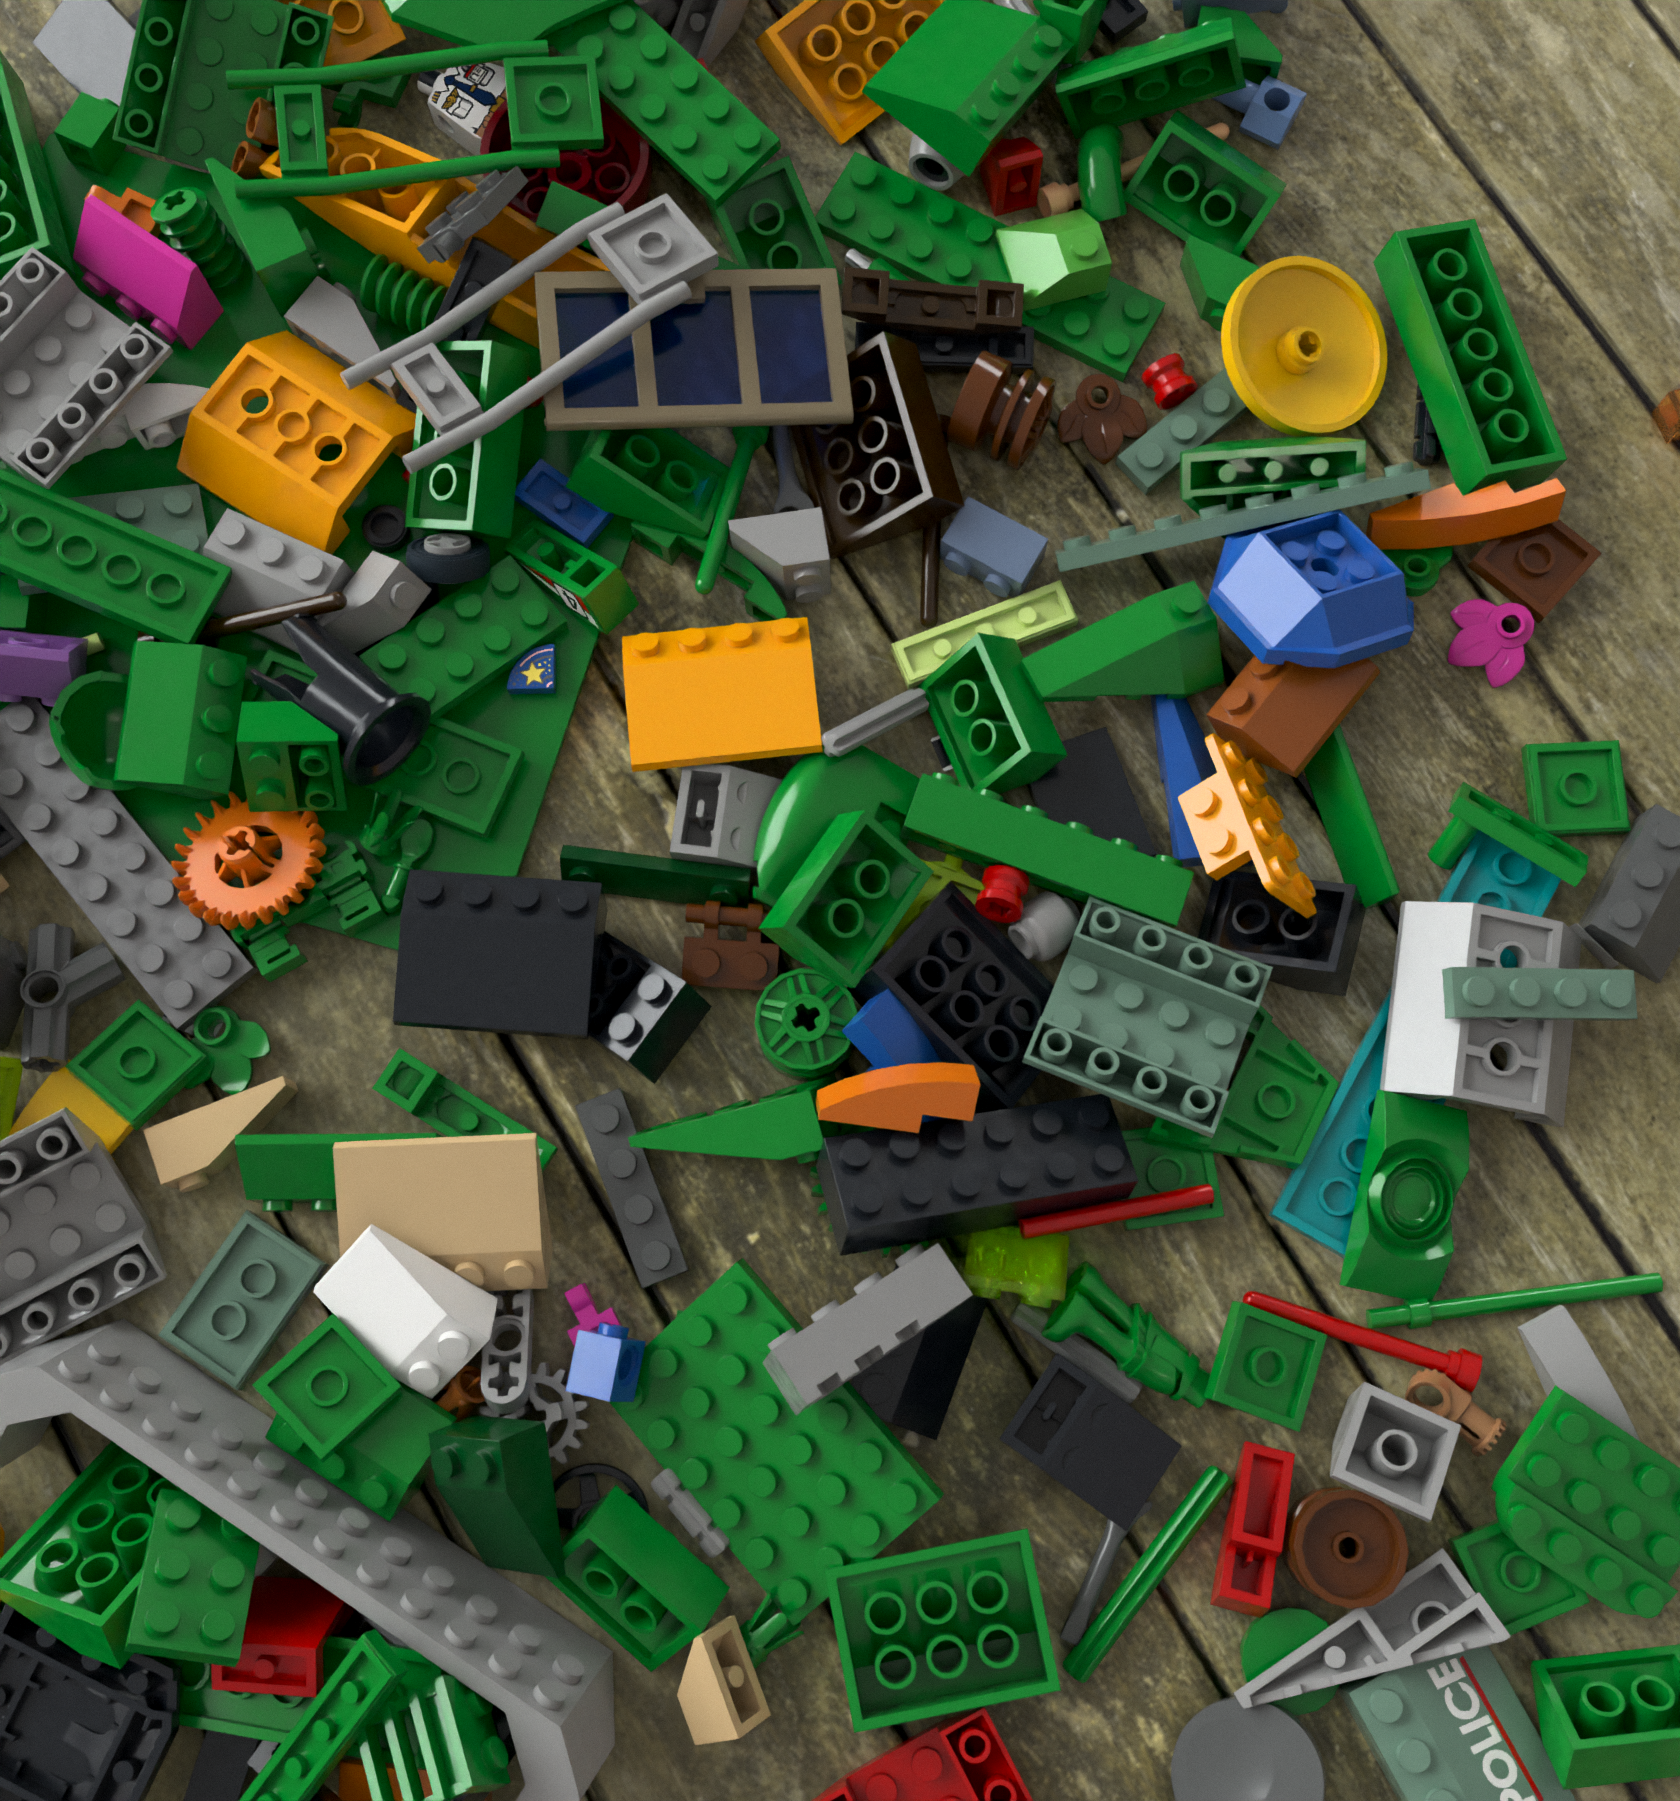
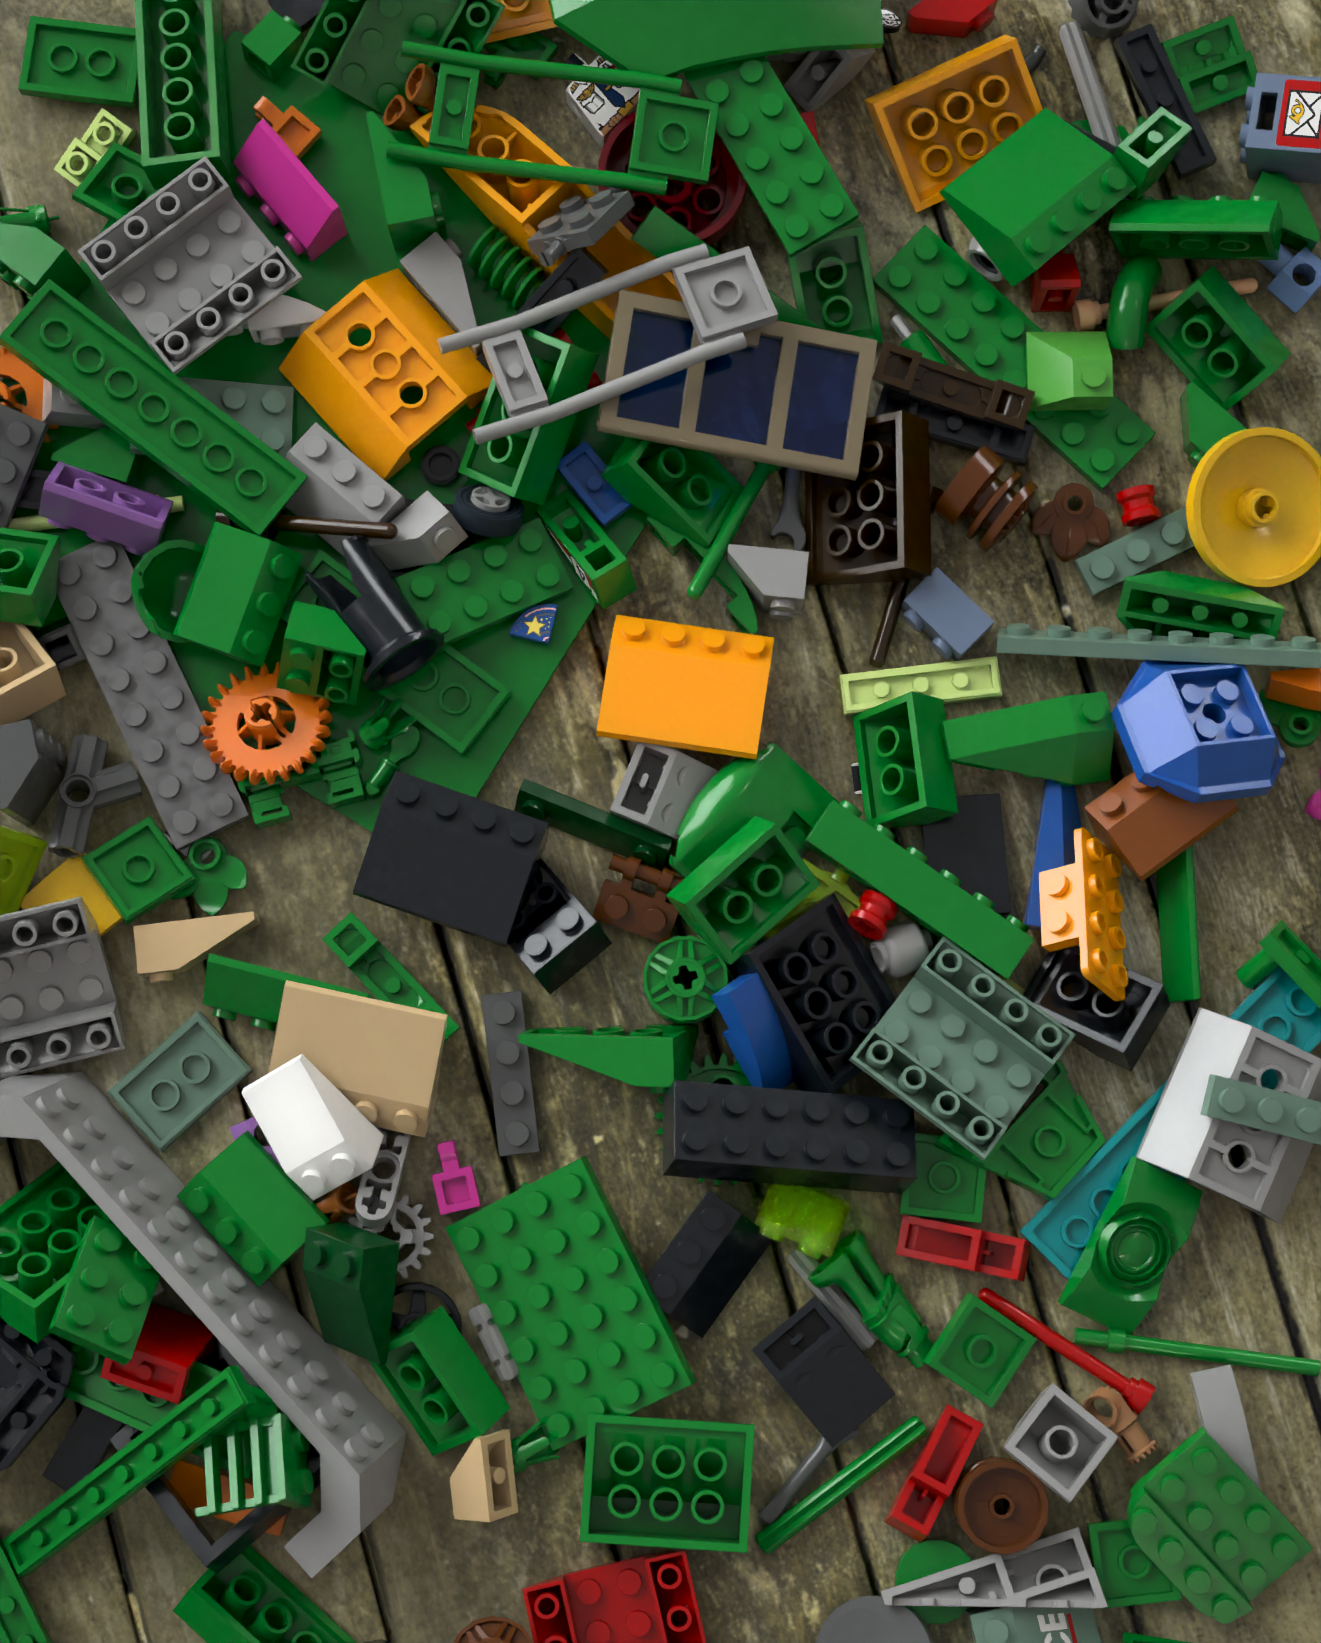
camera: 15 degrees right, 5 degrees up
green piece [150,187,246,289] -> none
green plate [252,1313,402,1463] -> none
brick [565,1322,646,1402] -> none
light grey wedge [762,1243,973,1416] -> none
orange slope [816,1062,980,1133] -> none
light grey axle [821,688,929,757] -> none
red piece [1019,1184,1214,1239] -> none
none -> red slope [895,1214,1031,1282]

